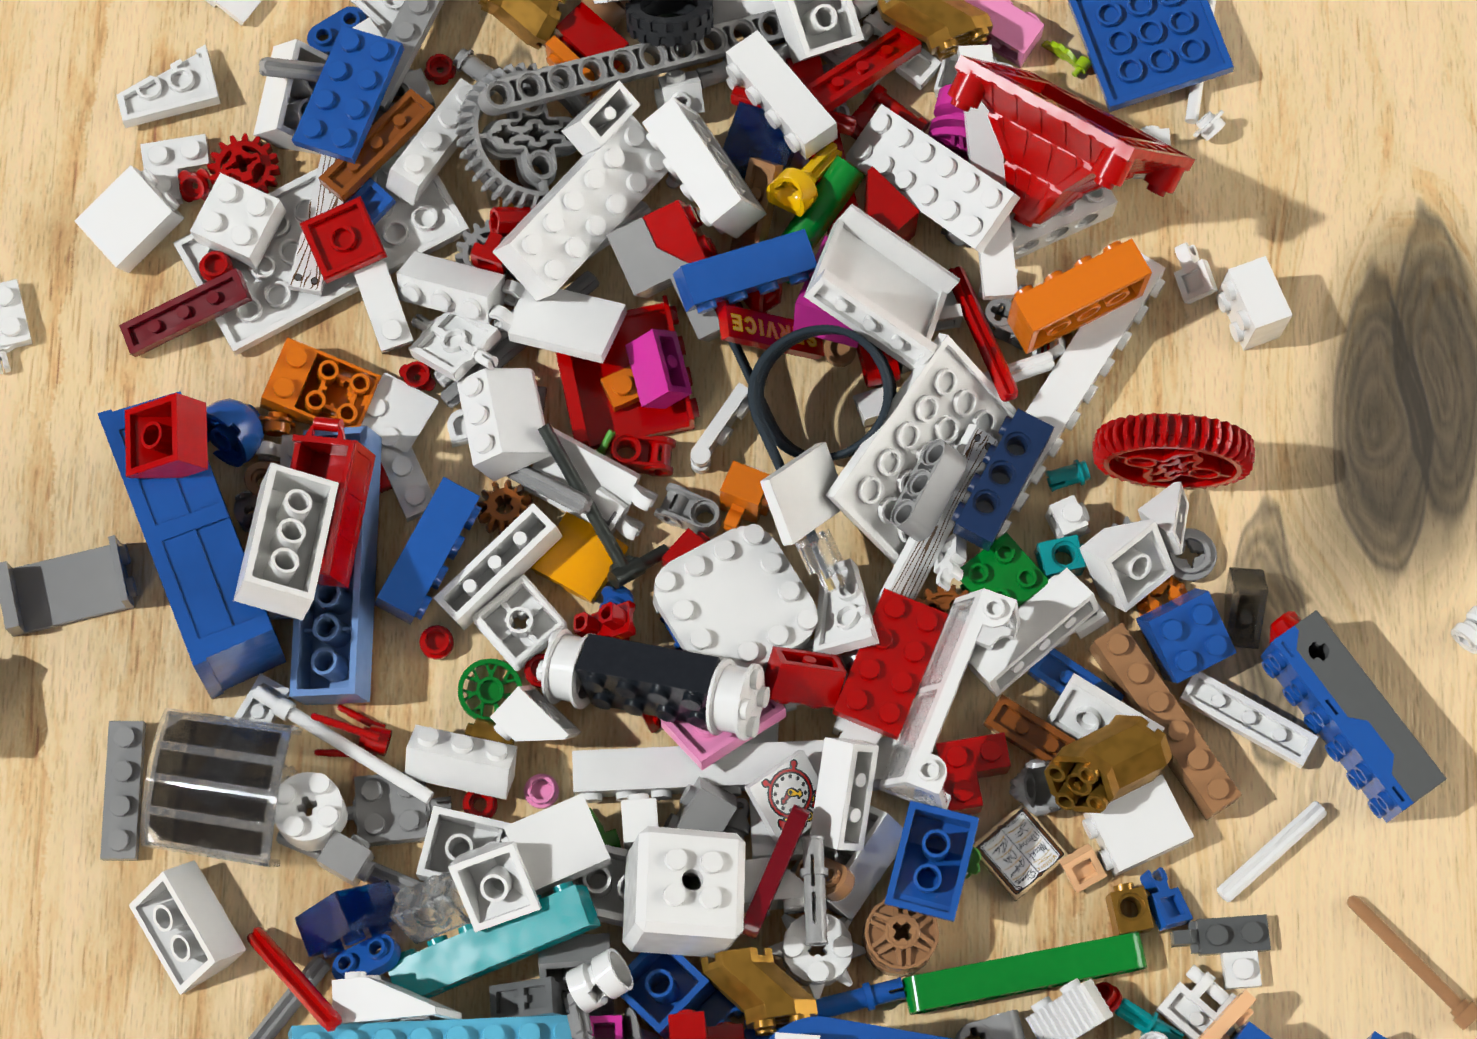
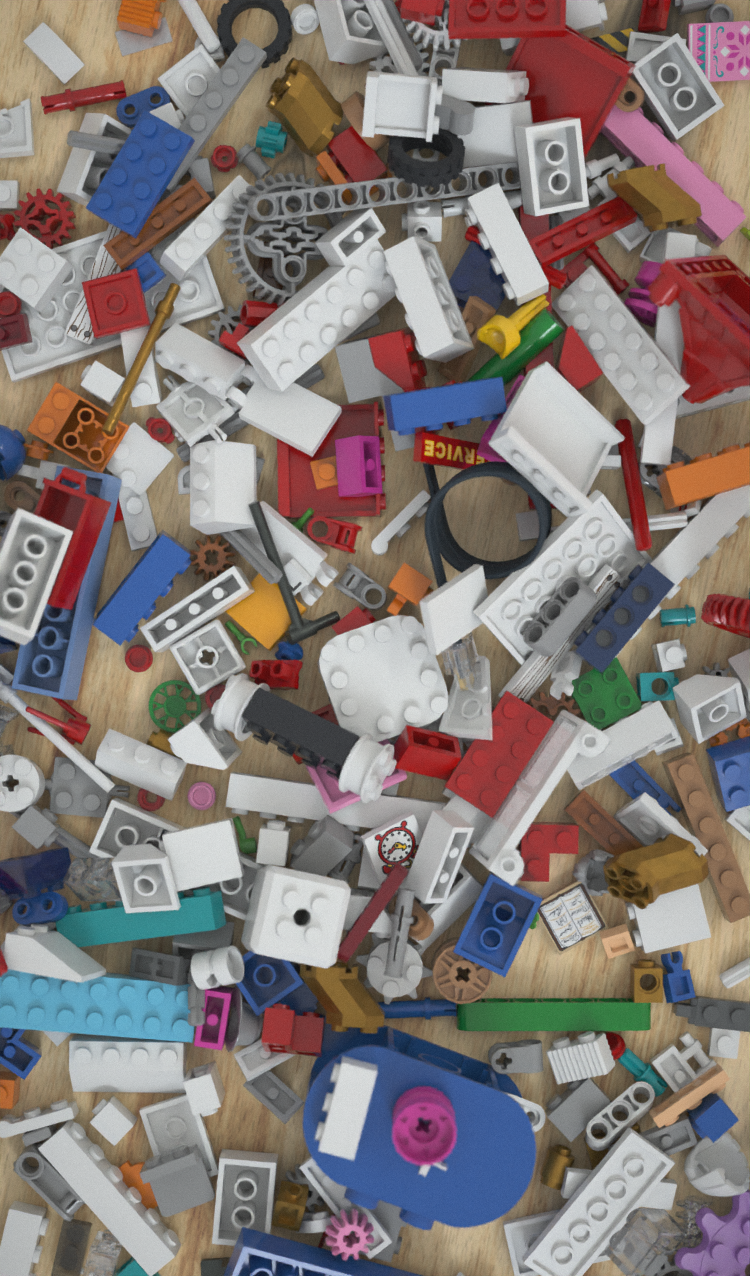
camera: 10 degrees right, 15 degrees up
none -> red pin [41,80,127,115]
none -> white brick [80,360,125,407]
none -> pearl gold bar [102,283,181,435]
none -> bright green hand [225,620,257,655]
none -> teal gear [255,121,288,159]

